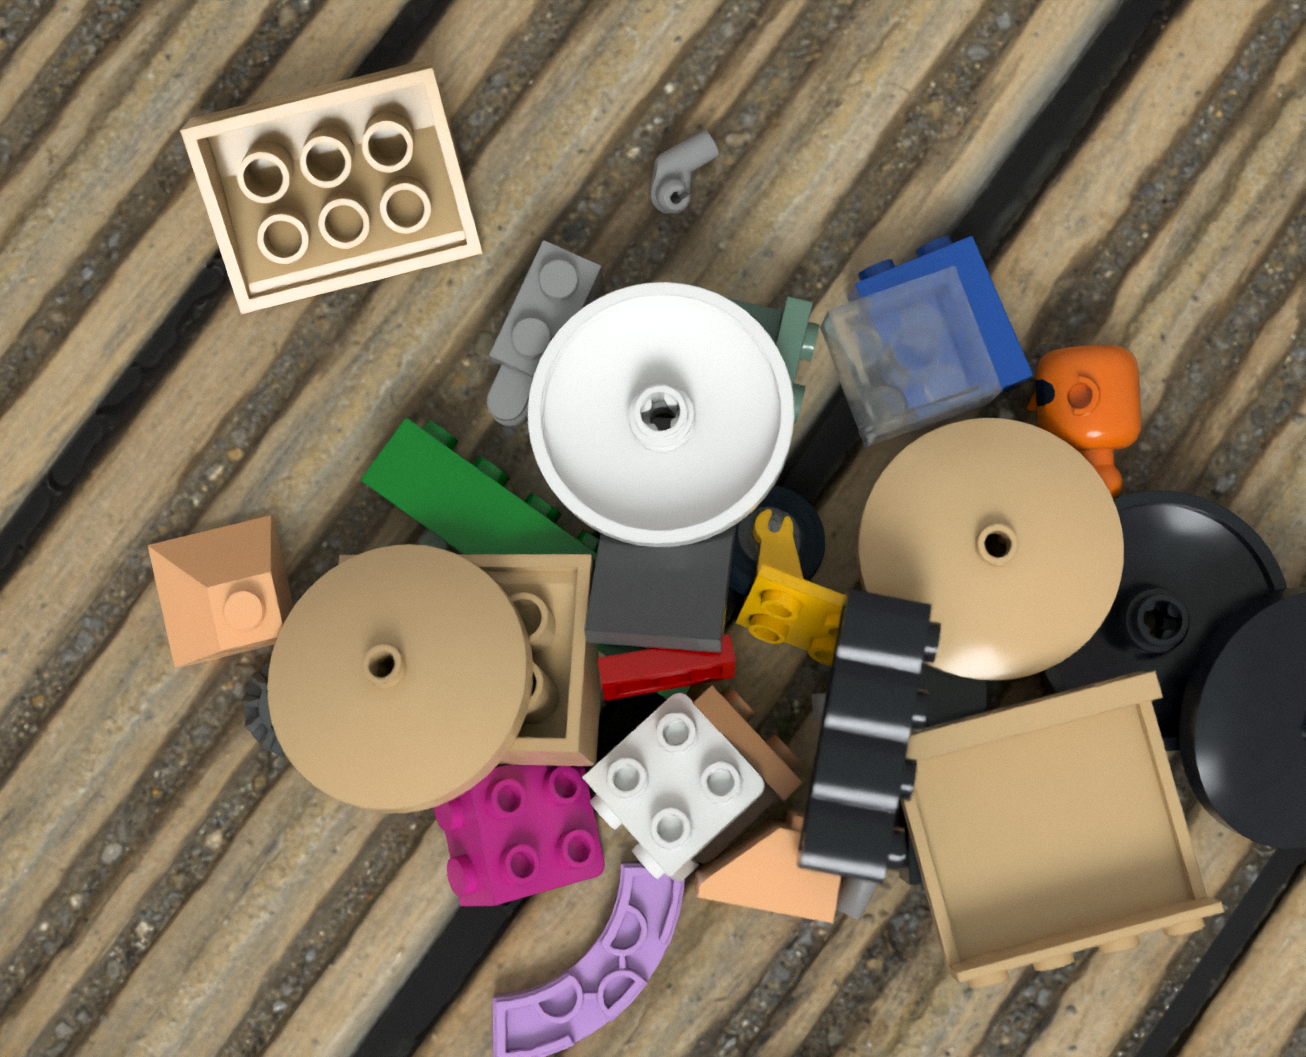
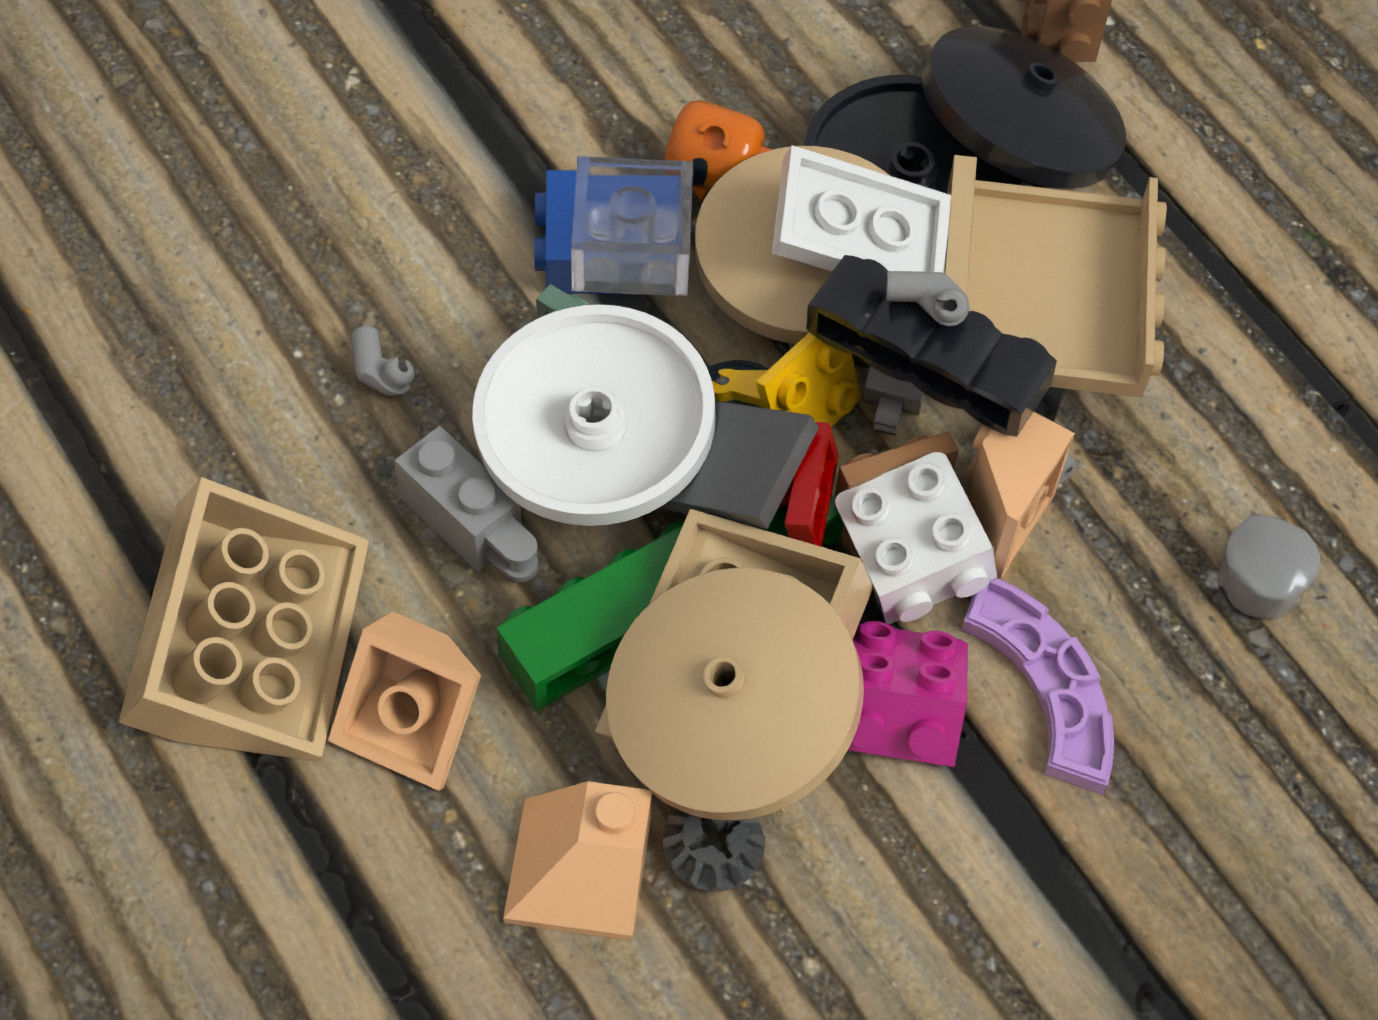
camera: 70 degrees left, 25 degrees down
none -> light nougat slope [328,611,481,791]
none -> white plate [772,145,951,273]
none -> light grey arm [886,271,970,326]

